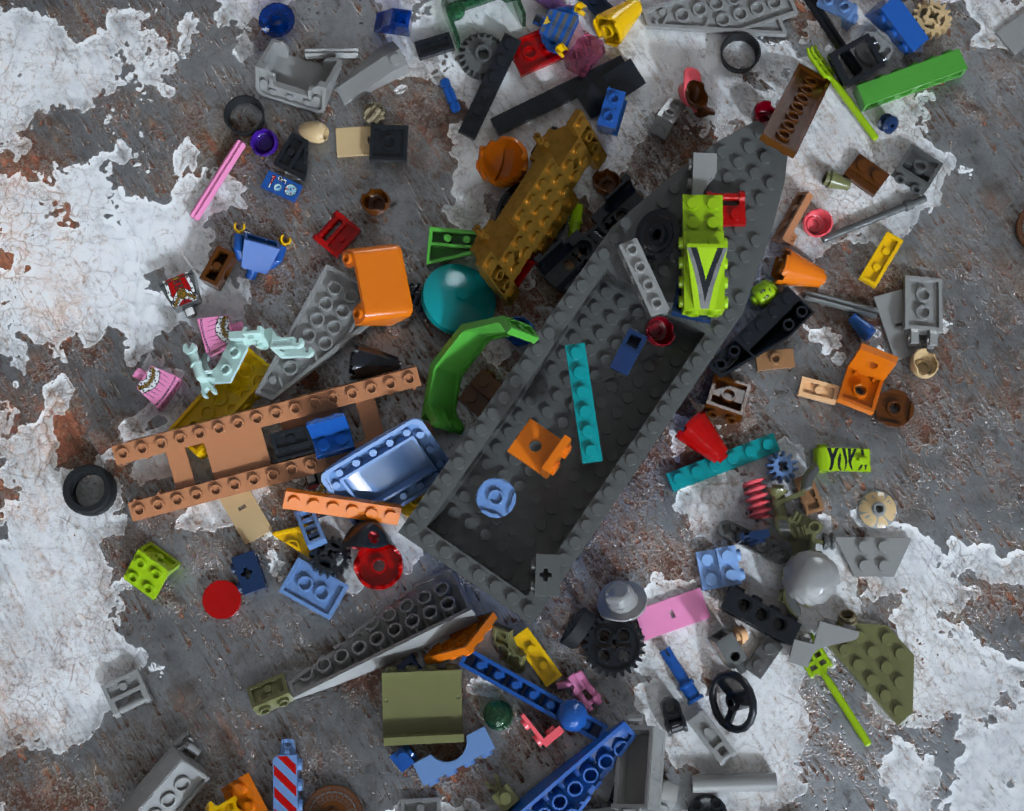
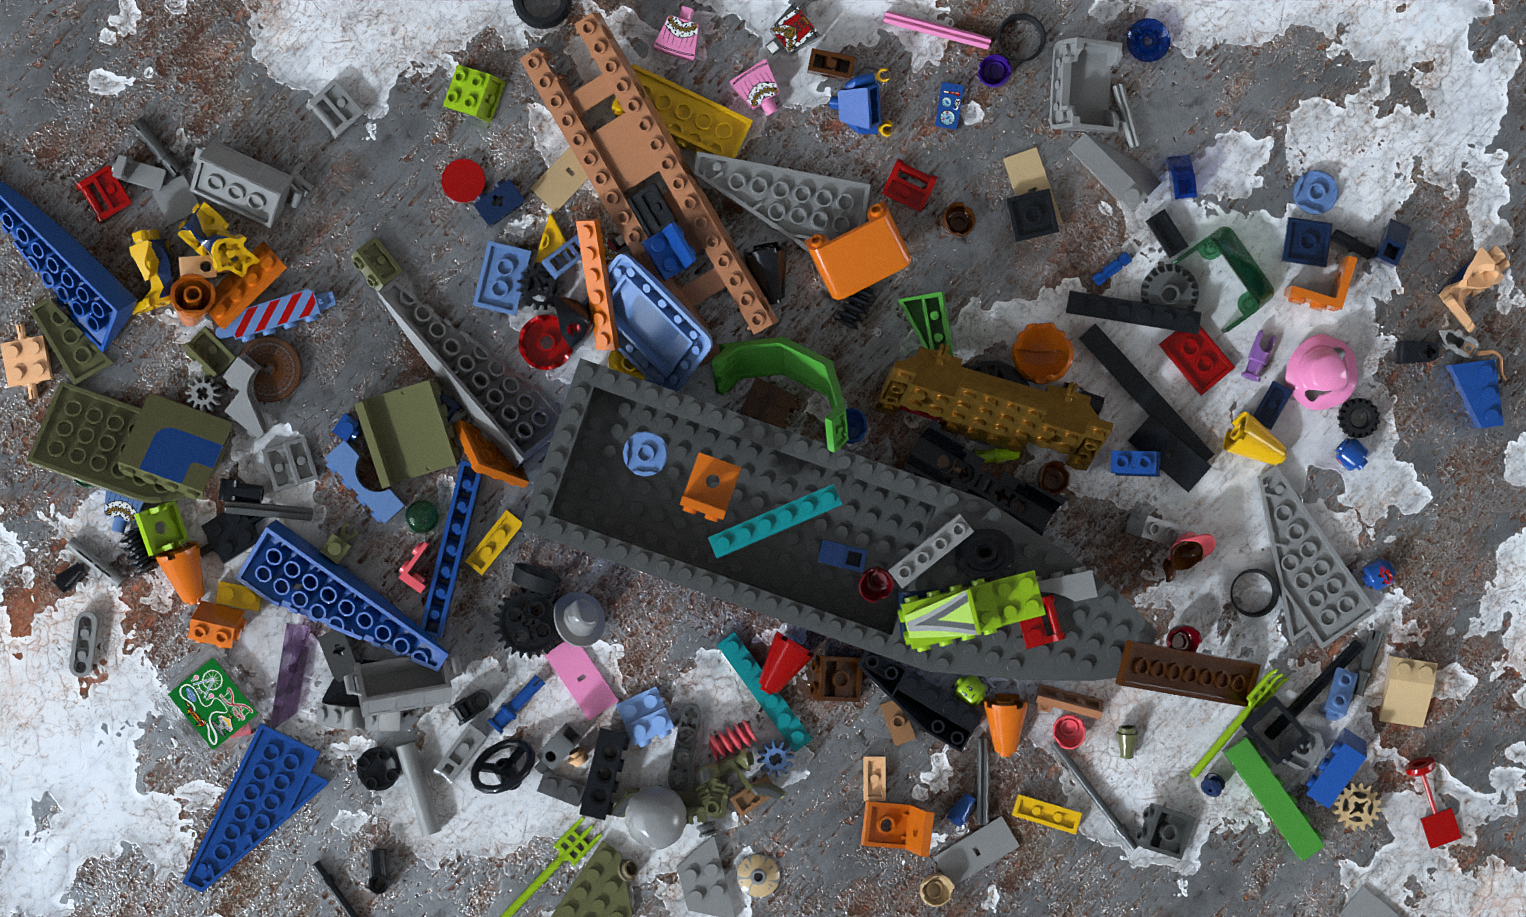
camera: 80 degrees right, 10 degrees up
light aqua piece [183,326,315,399] -> none
black wing [273,132,309,182] -> none
tan animal [298,121,329,144] -> none
dark tan gear [361,101,386,124] -> none
teal dish [421,264,496,335] -> none
olive tile [493,623,527,674] -> none
dark grey brick [530,554,561,597] -> none
torso [533,2,587,58] -> none
bright pink piece [556,670,603,713] -> none
blue hair [557,699,588,732] -> none
clear pink brick [563,32,606,78] -> none
dark blue plate [735,529,770,546] -> none
light grey arch [788,618,859,668] -> none
lime door [812,444,871,473] -> none
reddish brown plate [843,153,890,197] -> none
reddish brown plate [874,389,914,428] -> none
light grey tile [903,275,943,349] -> none

